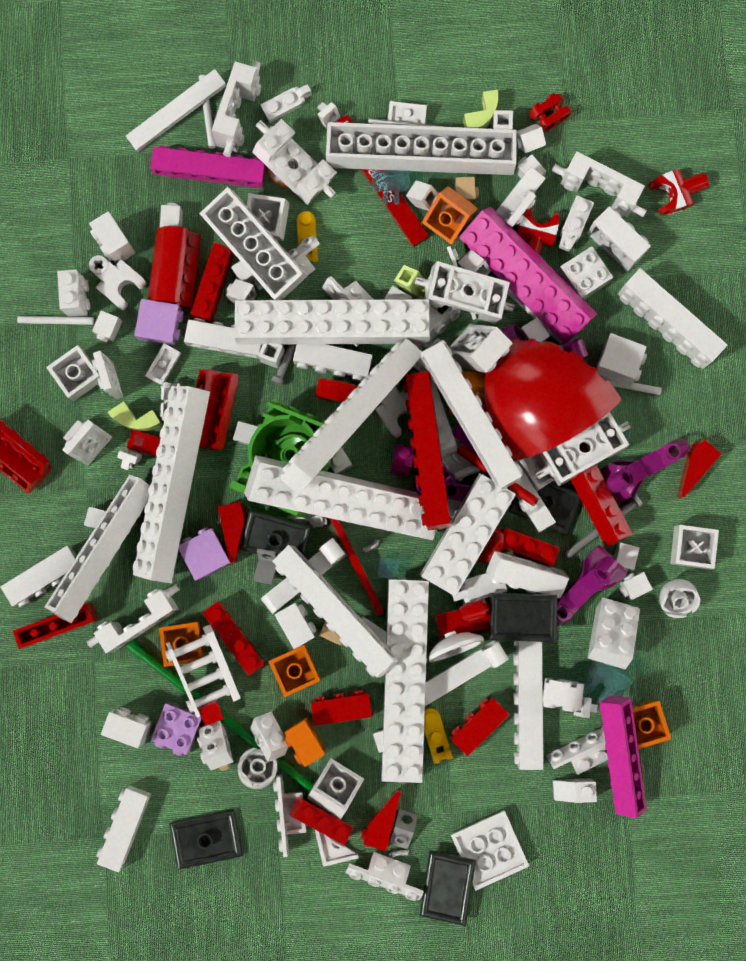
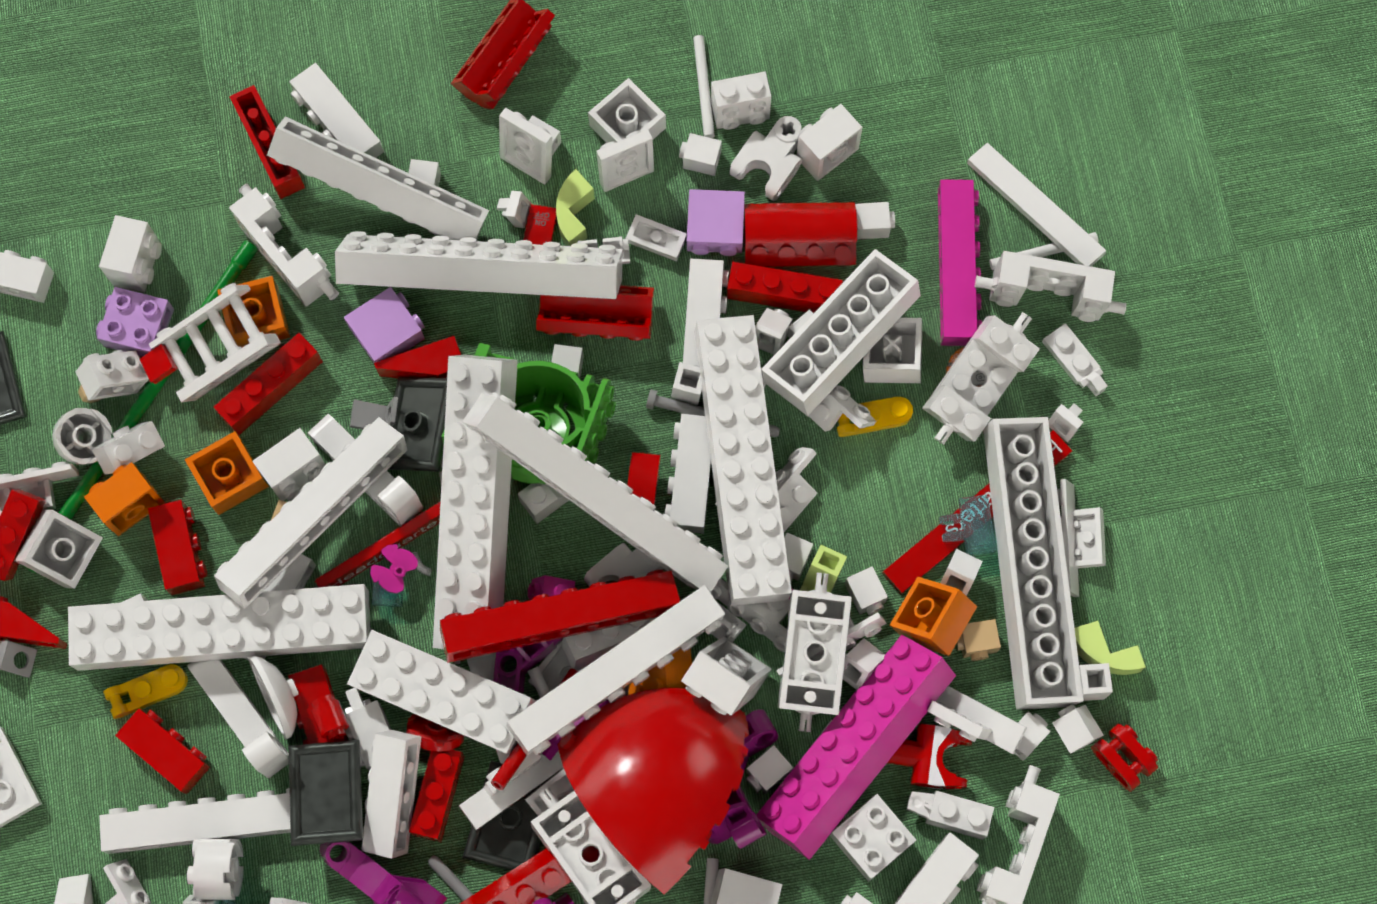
camera: 80 degrees right, 10 degrees down
none -> dark pink piece [370,544,418,594]
none -> white brick [845,566,888,615]

